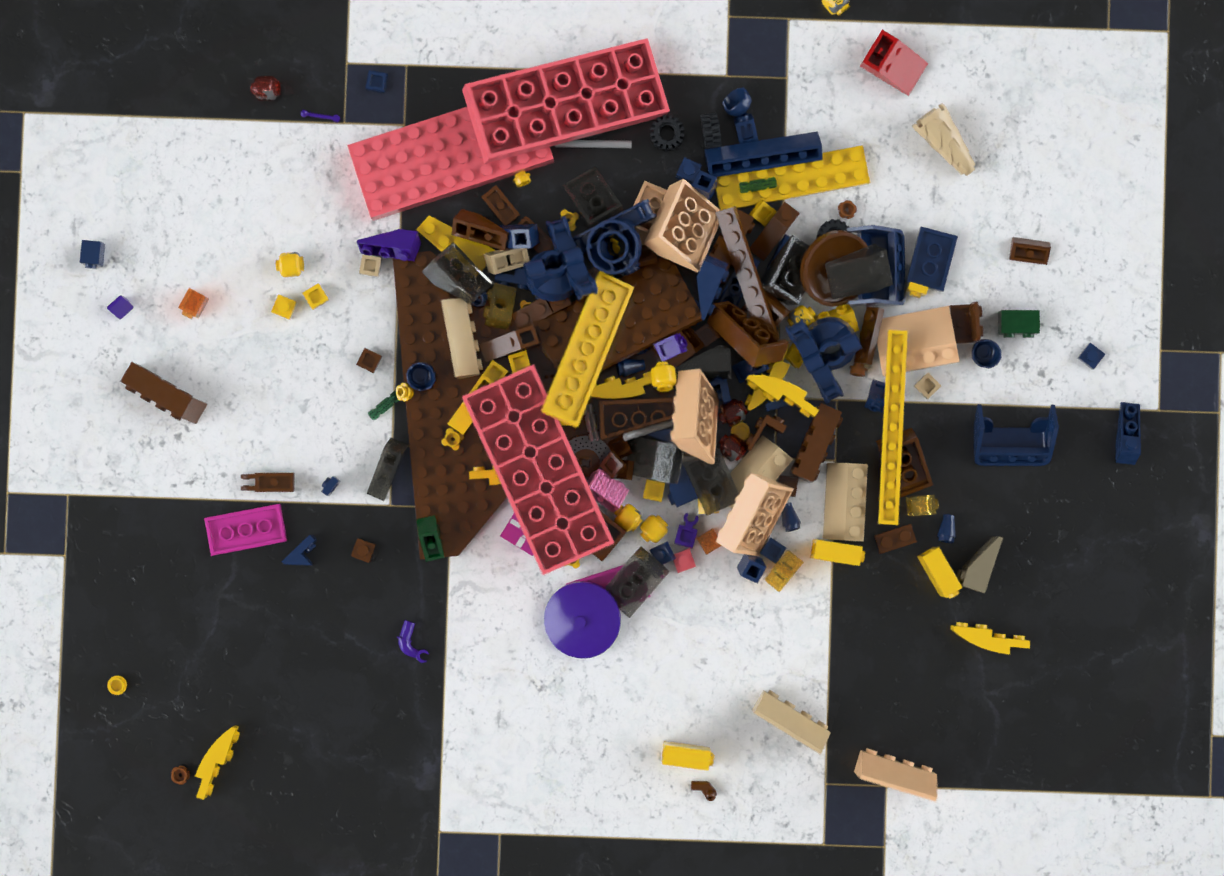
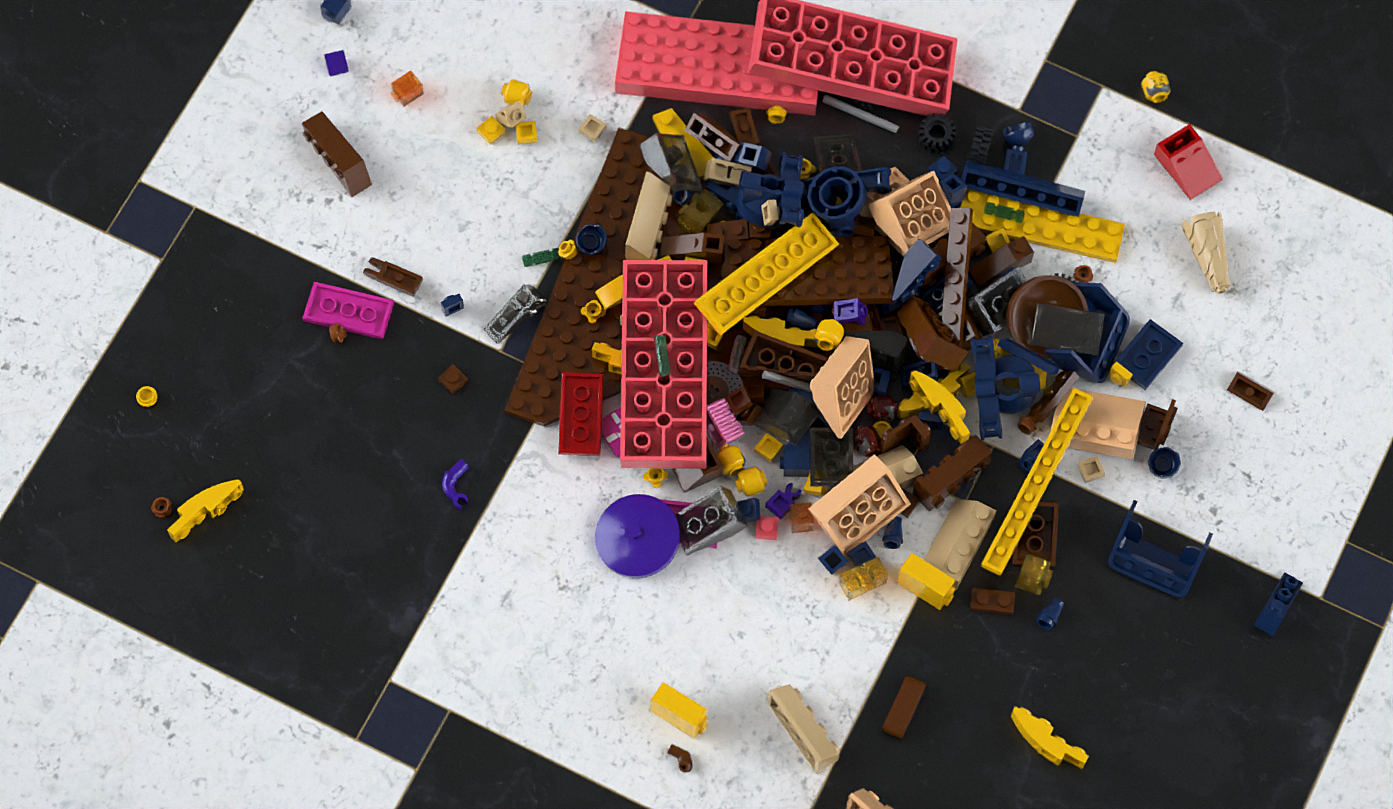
camera: 25 degrees right, 20 degrees down
dark blue slope [281,535,317,565] -> none
reddish brown plate [356,348,382,373] -> none
dark purple slope [357,229,421,261] -> none
dark green slope [416,515,445,562] -> none
yellow brick [917,547,962,599] -> none
dark tan slope [956,536,1003,593] -> none
dark green brick [998,310,1040,338] -> none
dark blue plate [1078,343,1105,370] -> none
none -> dark orange plate [329,322,346,342]
none -> tan bracket [495,101,526,128]
none -> red tile [558,372,604,456]
none -> clear green axle [654,335,670,376]
none -> tan plate [761,200,780,226]
none -> reddish brown beam [882,675,927,740]
none -> dark blue tile [997,338,1060,375]

